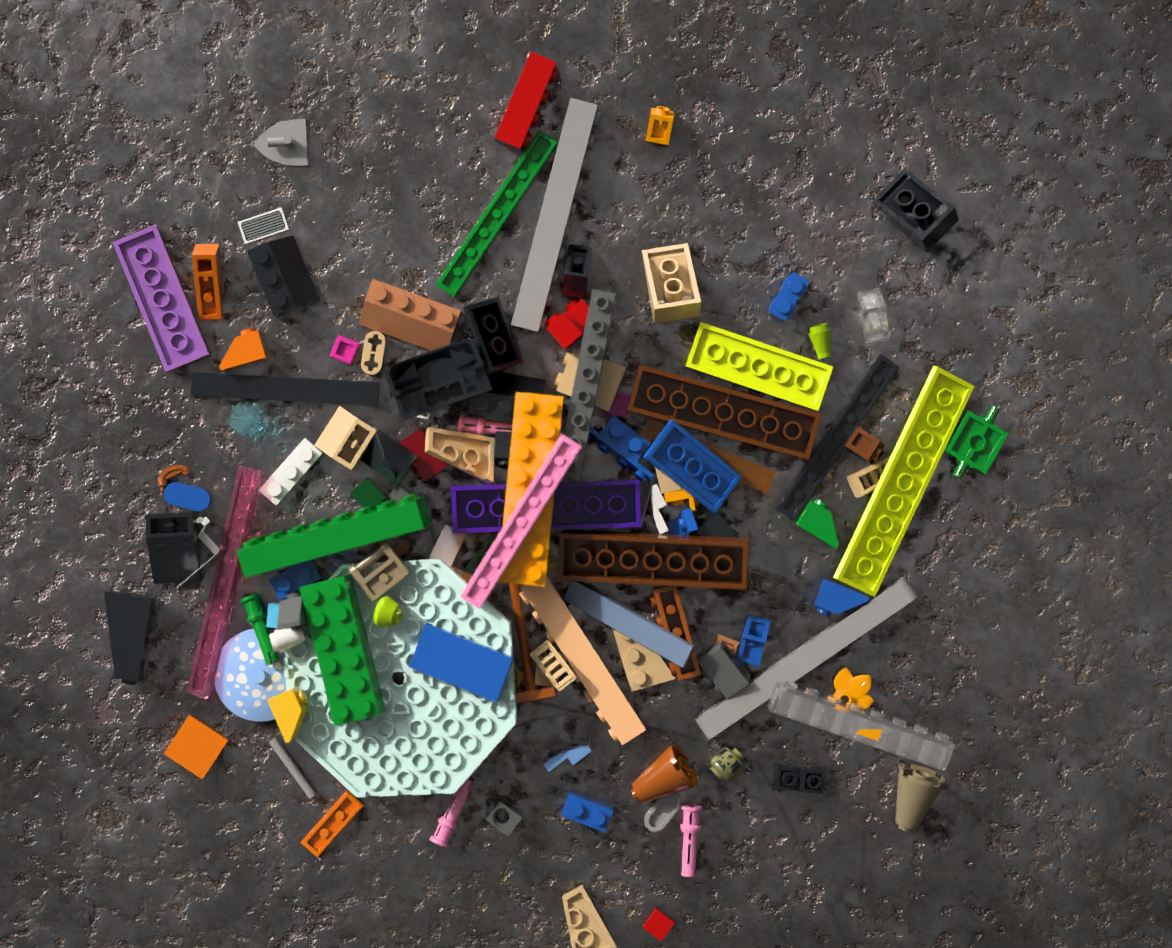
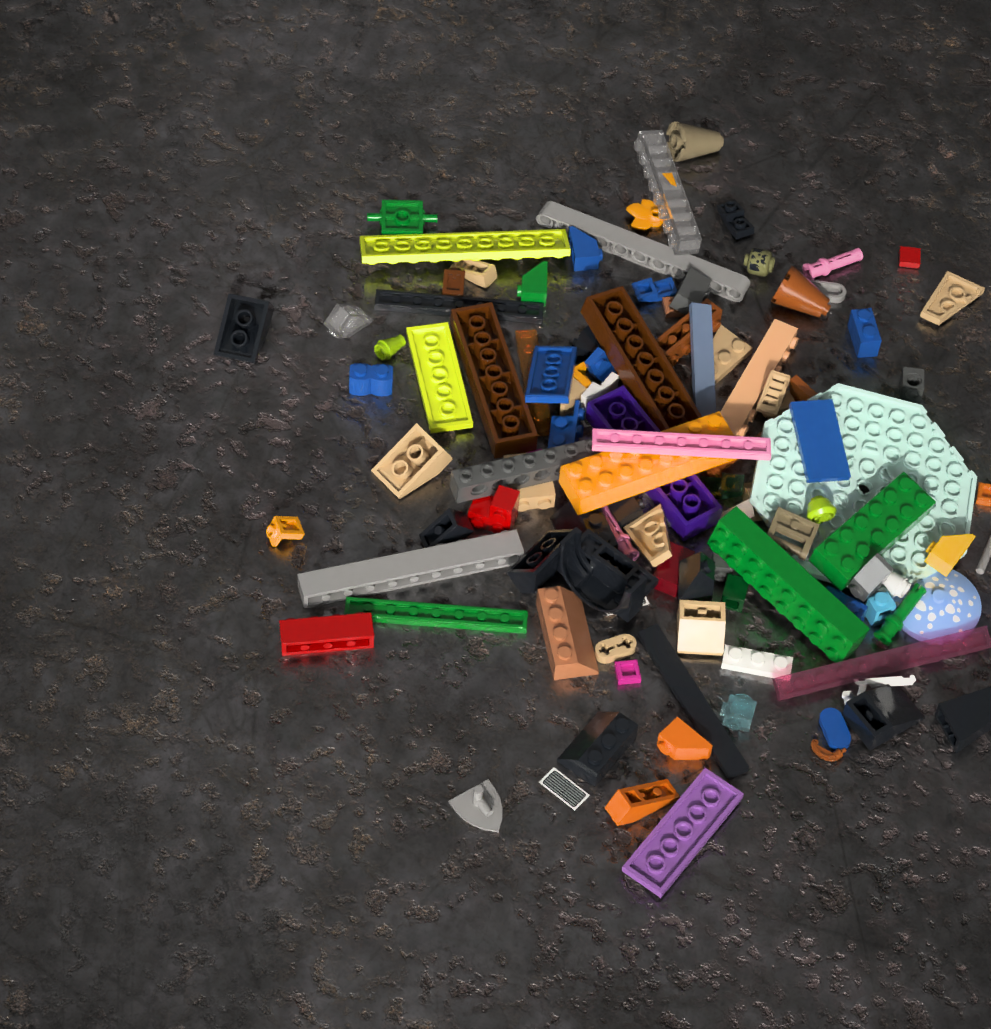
camera: 125 degrees left, 35 degrees down
bright pink pin [430,779,475,848] -> none
medium blue slope [543,745,592,772] -> none

